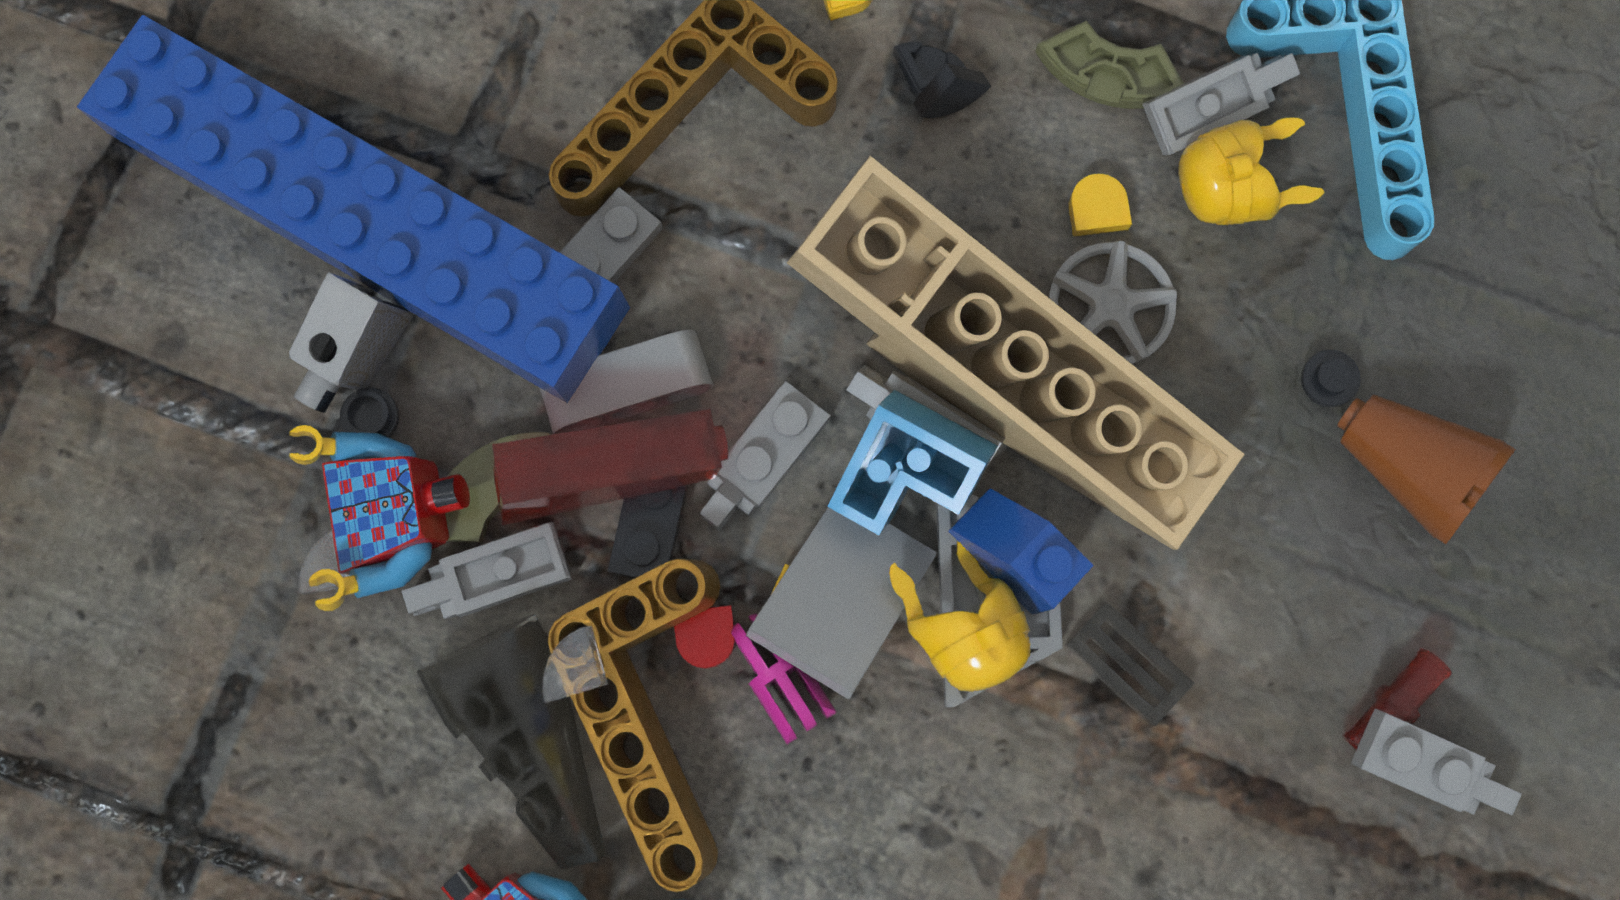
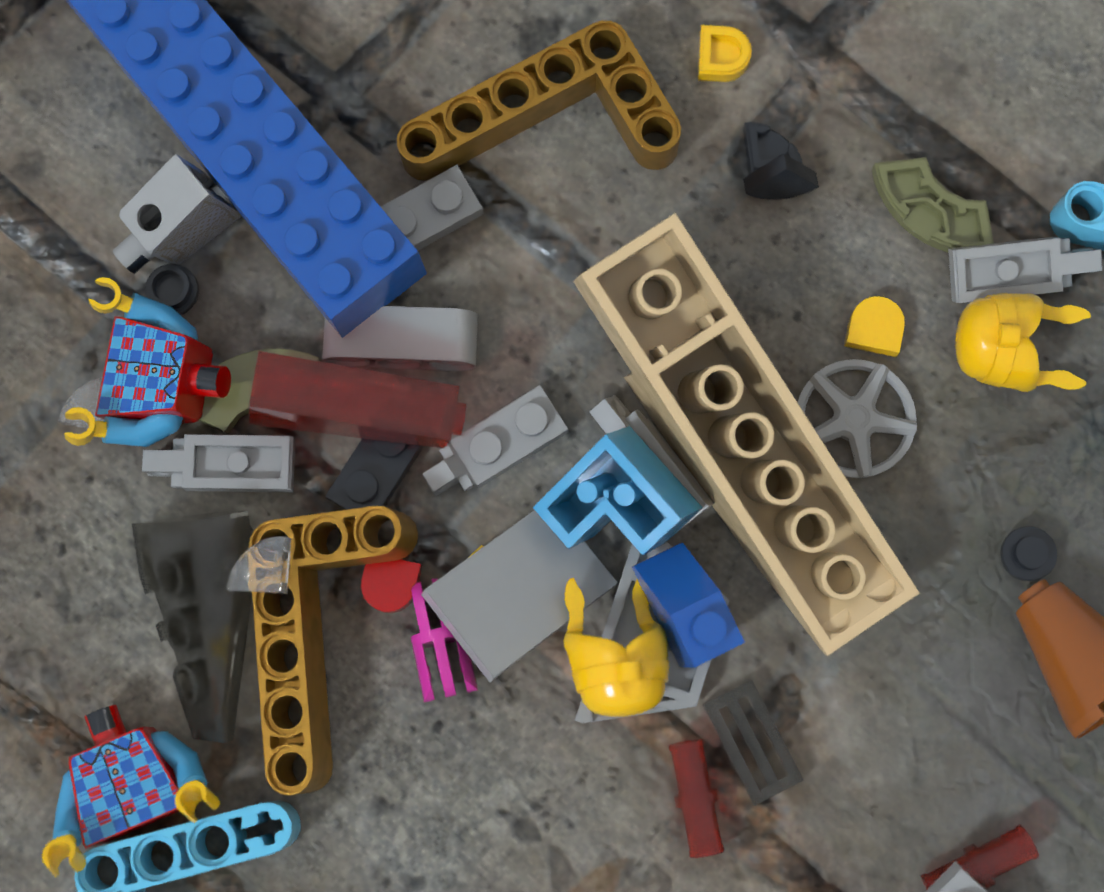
camera: 25 degrees right, 0 degrees up
none -> clear red pin [668,739,725,858]

